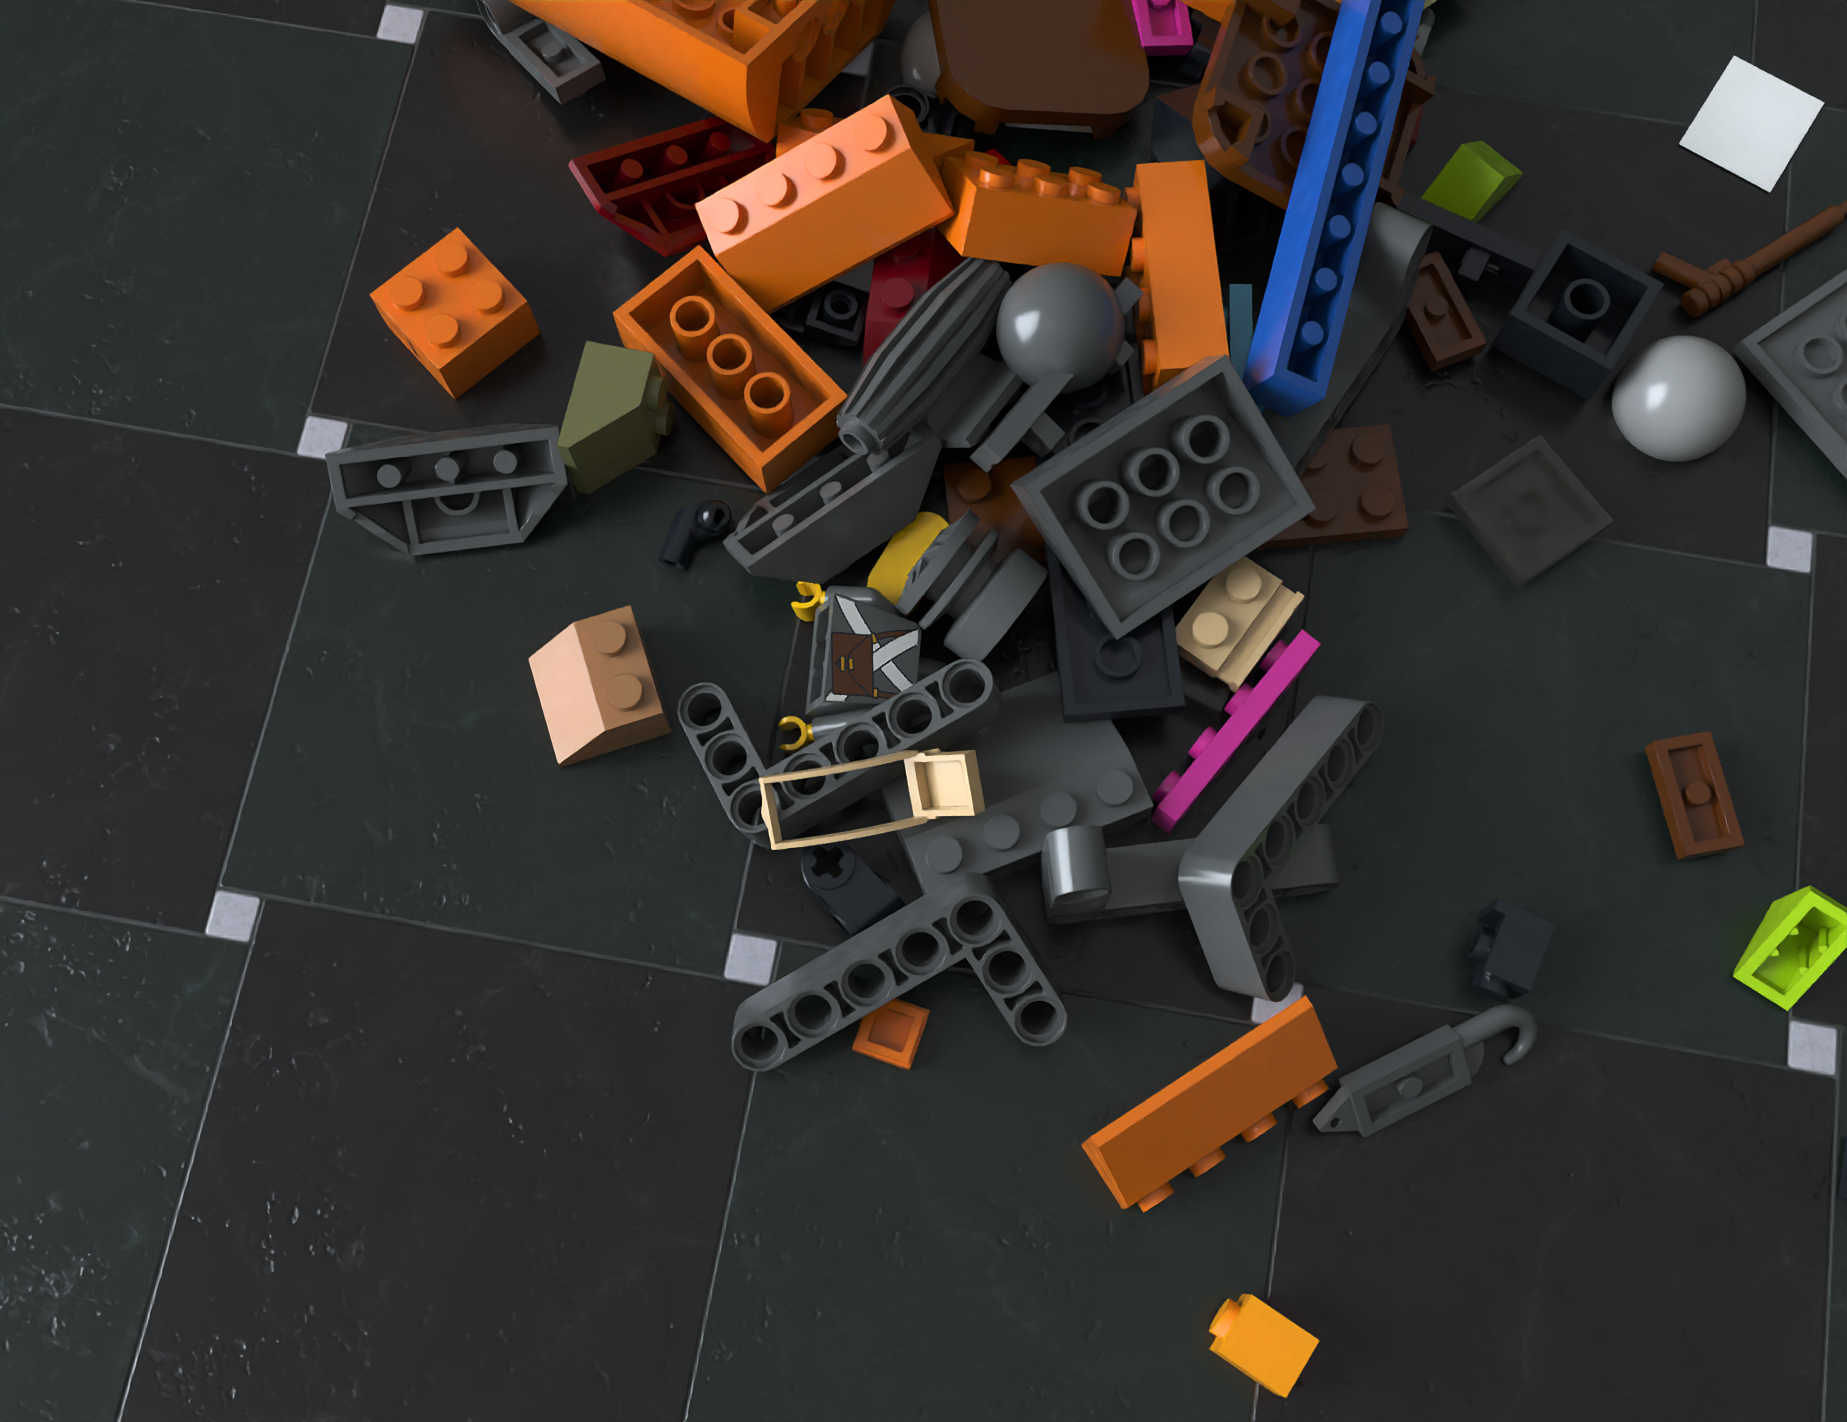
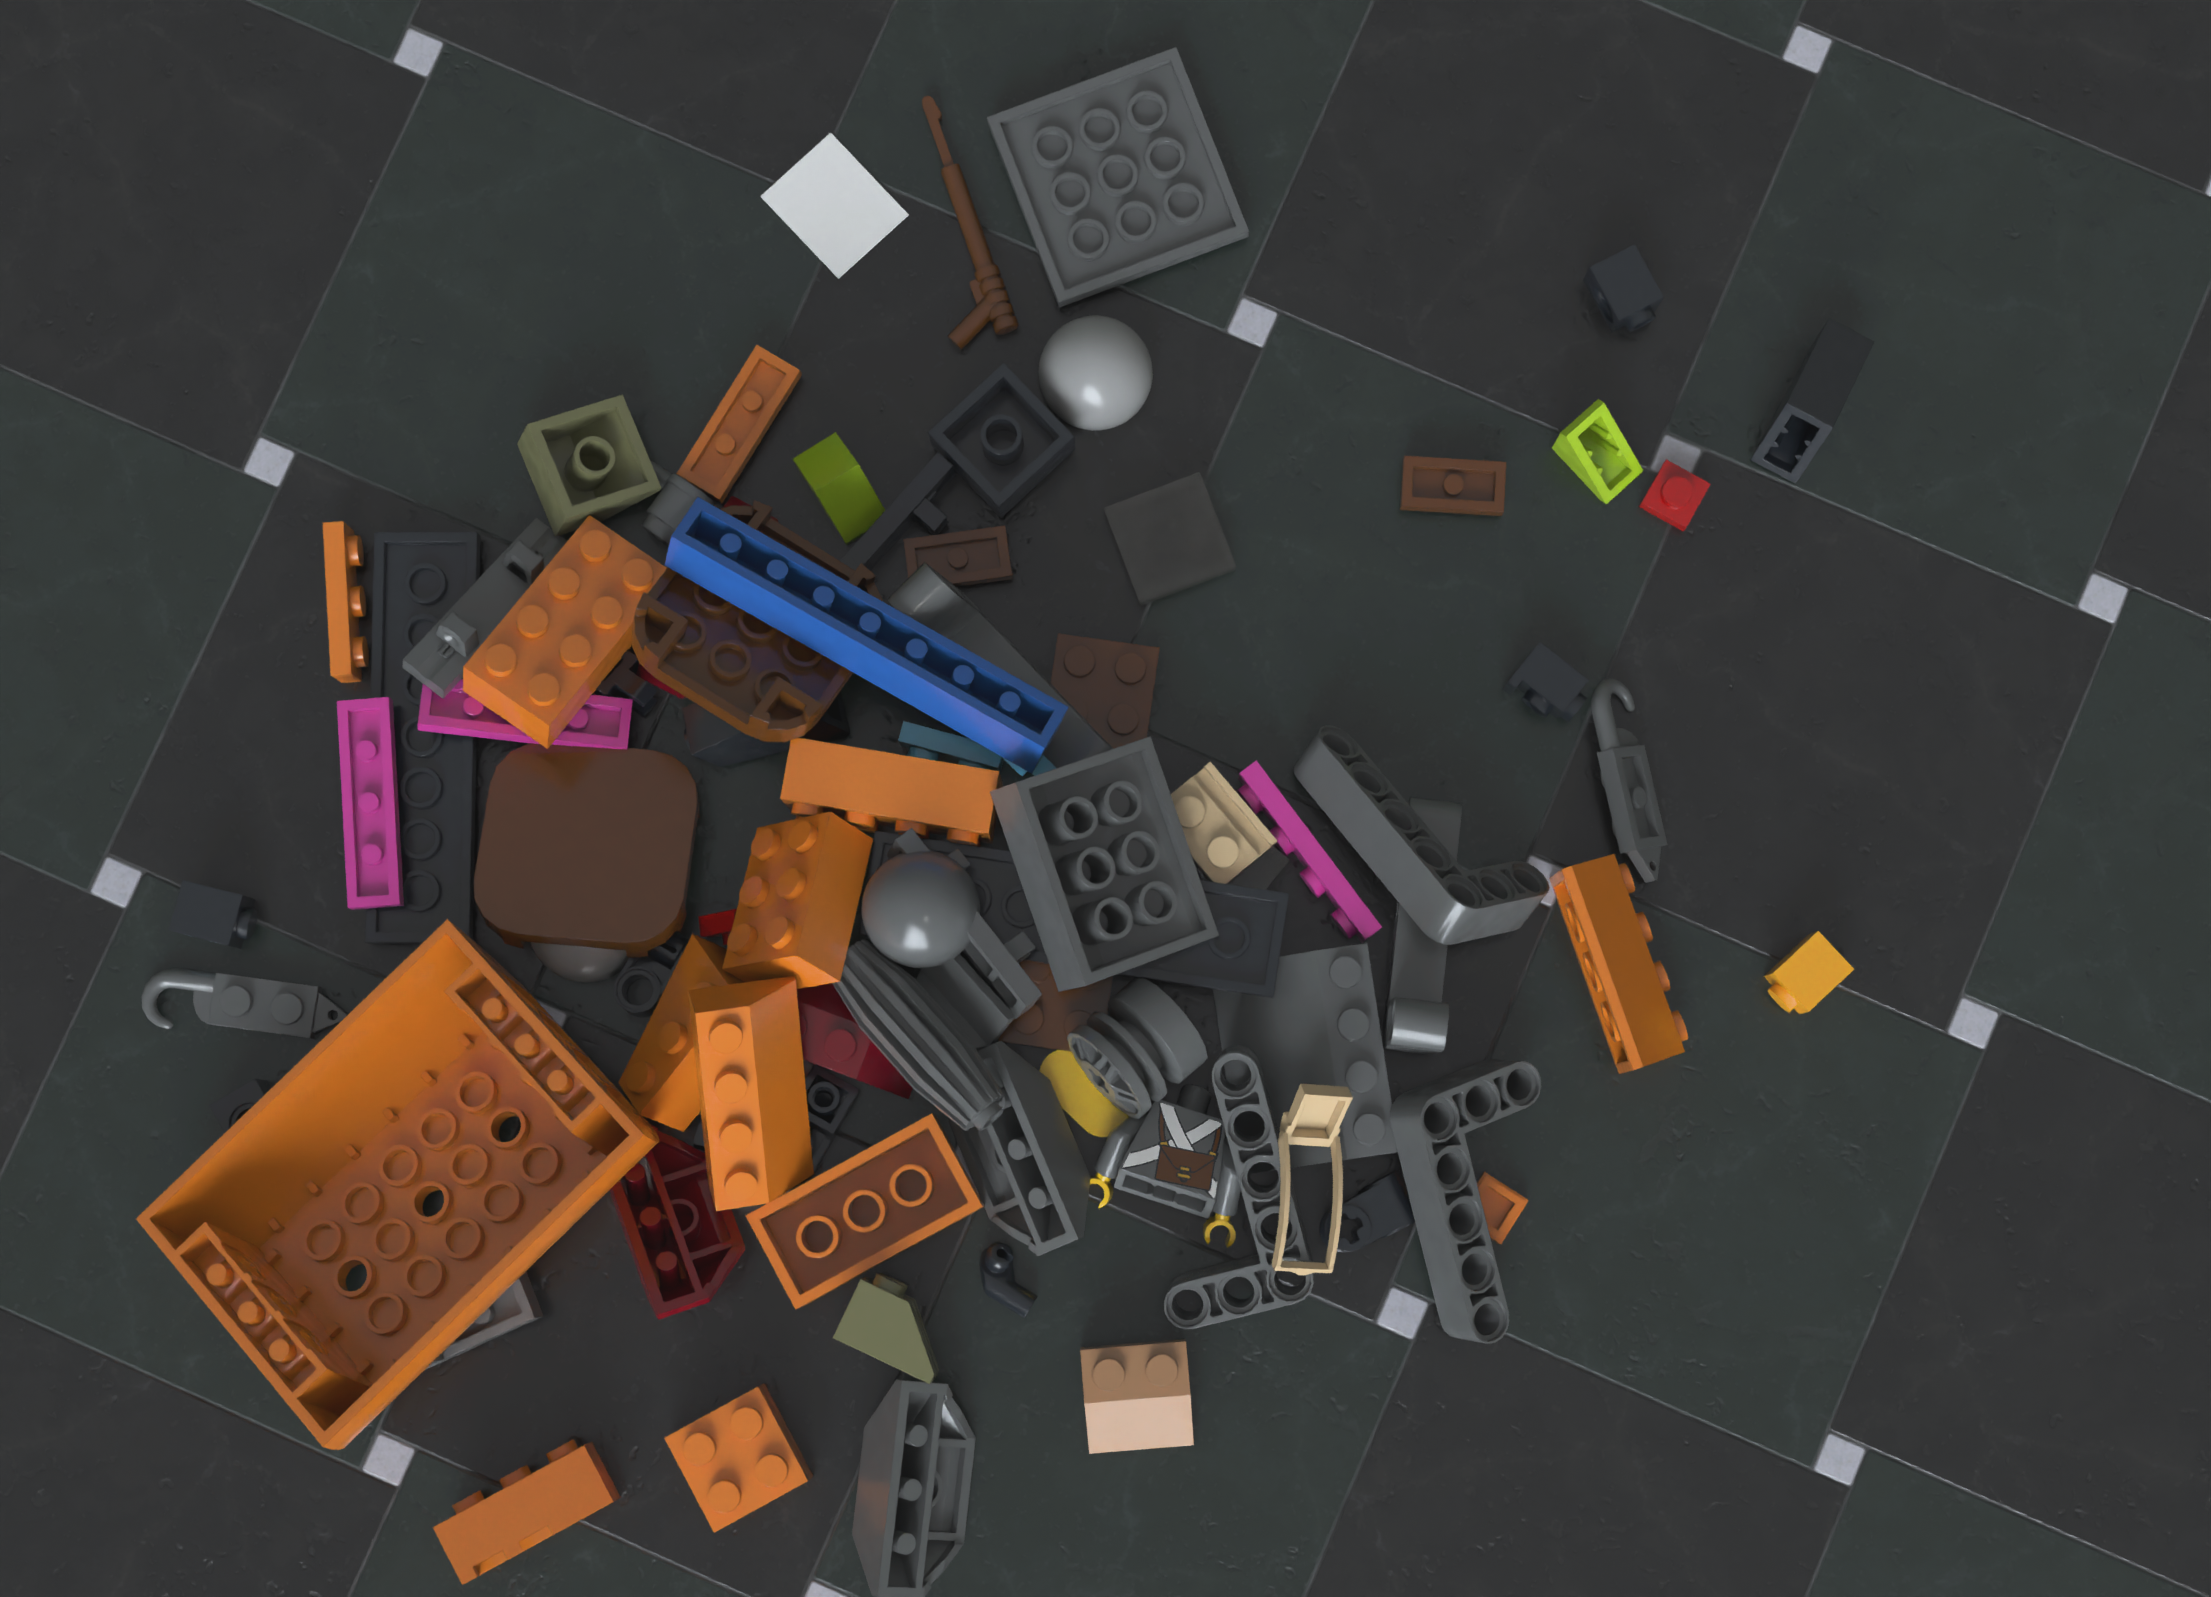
camera: 75 degrees left, 10 degrees up
none -> orange wedge [432,1439,621,1585]
none -> orange plate [676,345,802,503]
none -> red plate [1639,459,1711,531]

